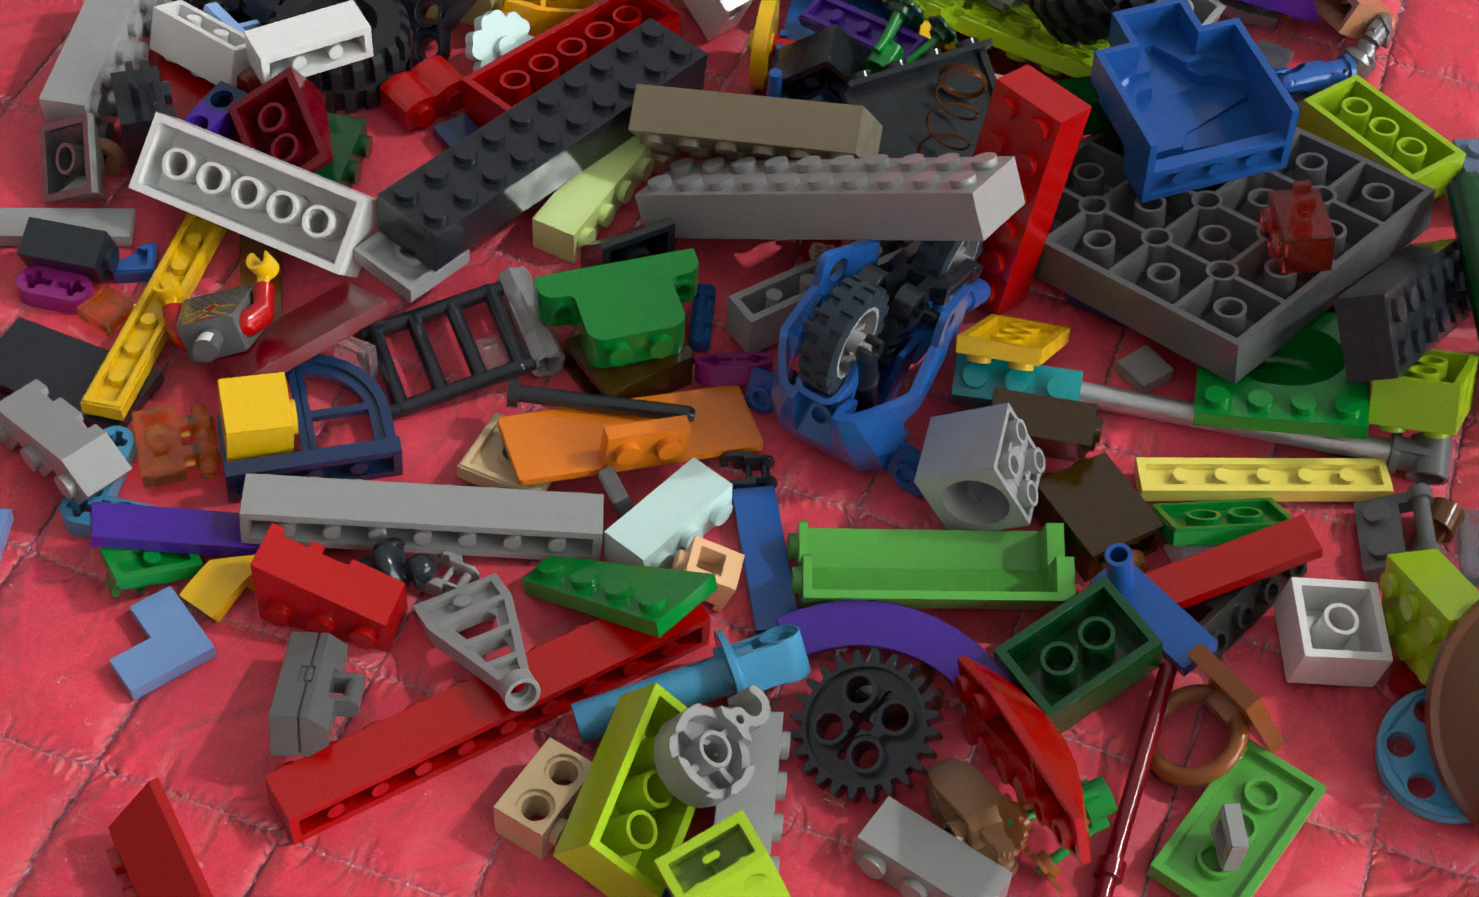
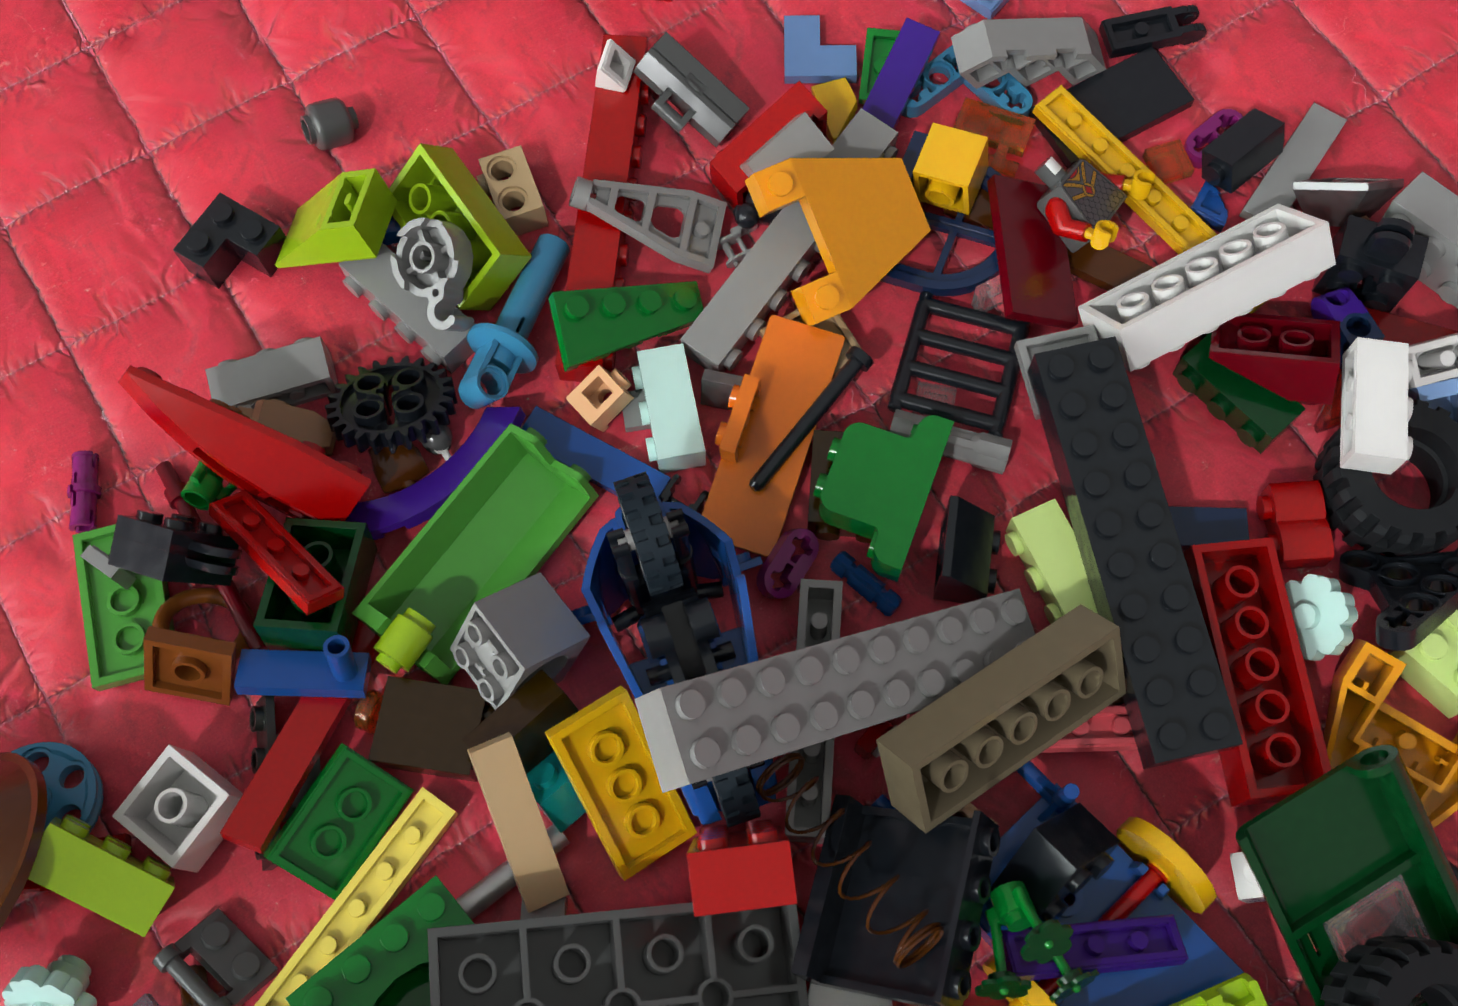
camera: 135 degrees right, 20 degrees up
none -> black brick [108,510,242,586]
none -> red tile [209,490,345,615]
none -> lime brick [373,608,436,674]
none -> tan tile [467,732,570,913]
none -> white slope [595,39,636,92]
none -> light grey brick [739,112,835,178]
none -> light orange wedge [745,158,931,326]

